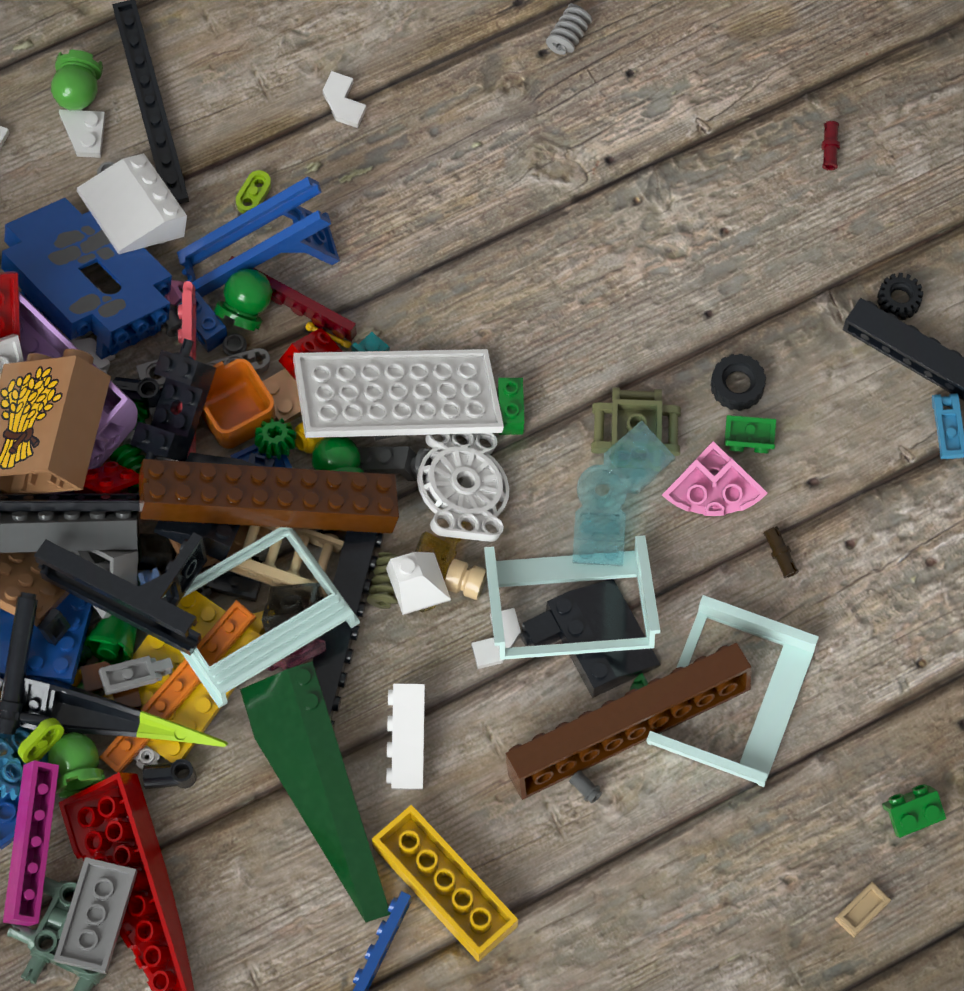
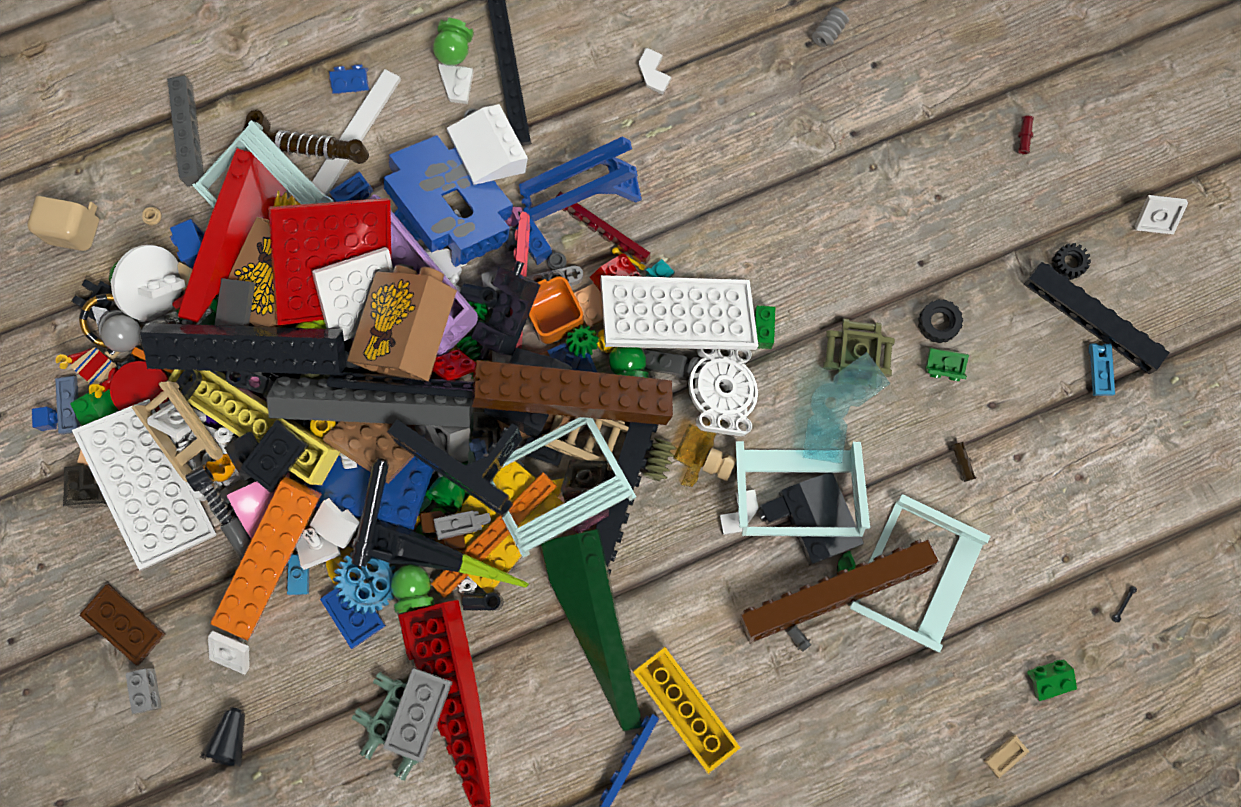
camera: 10 degrees right, 10 degrees up
dark pink brick [3,761,59,926] -> none
lime plate [18,718,64,764] -> none
black plate [37,608,71,646] -> none
green tile [214,269,272,331] -> none
lime plate [235,170,271,214] -> none
white slope [386,552,451,615] -> none
white wedge [386,684,425,790] -> none
bright pink brick [662,441,768,516] -> none

